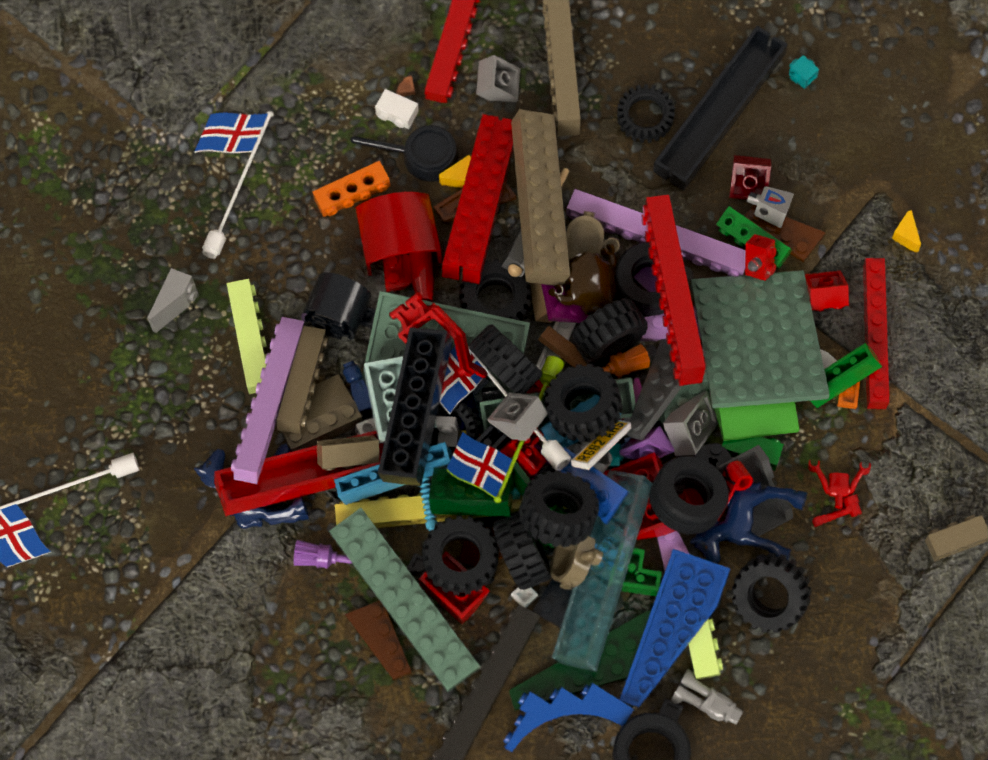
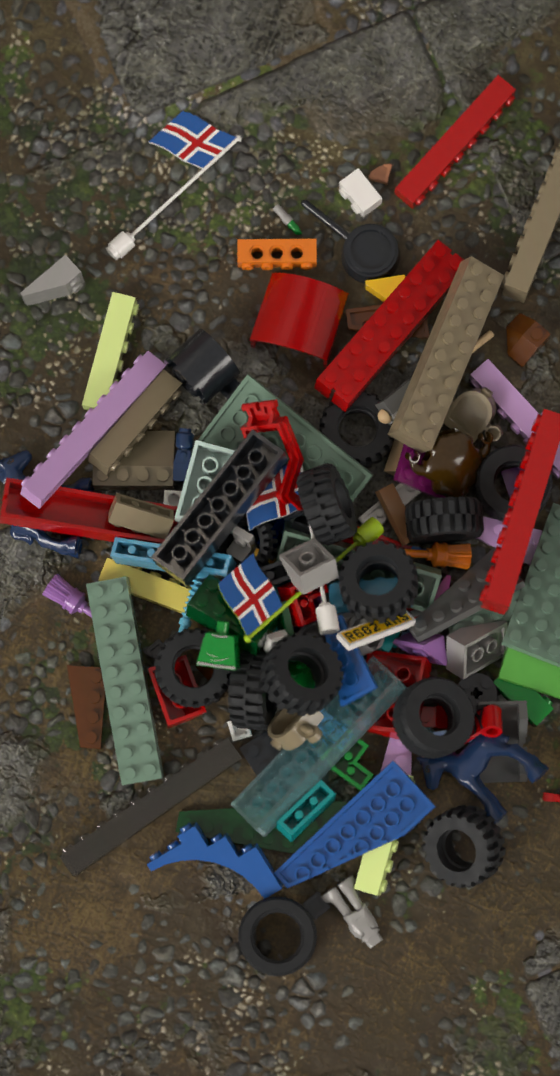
camera: 30 degrees right, 10 degrees up
red plate [383,252,434,302] -> none
light grey slope [476,55,520,102] -> none
none -> green torso [197,621,240,670]
none -> white tile [263,630,288,653]
none -> light grey piece [273,204,302,235]
none -> teal brick [277,780,336,842]
none -> reddish brown slope [506,313,551,368]

